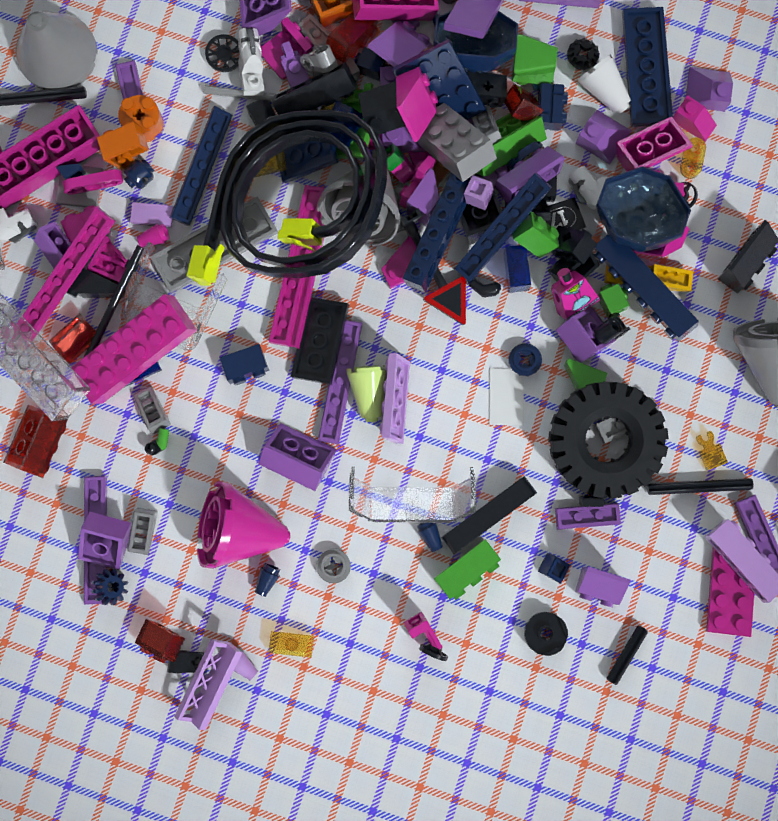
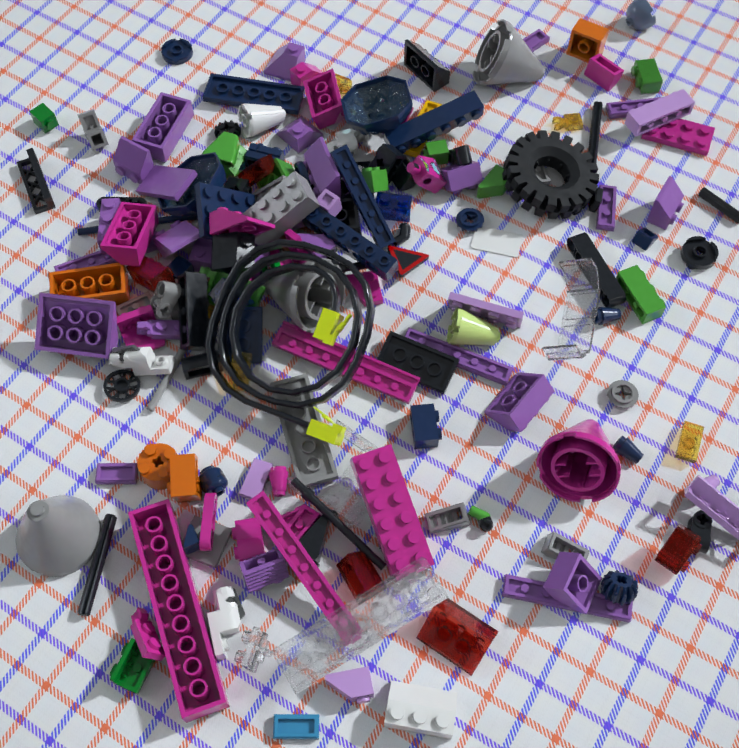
camera: 80 degrees left, 20 degrees down
dark blue tile [169,106,233,226] -> none
dark pink piece [403,611,448,661] -> none

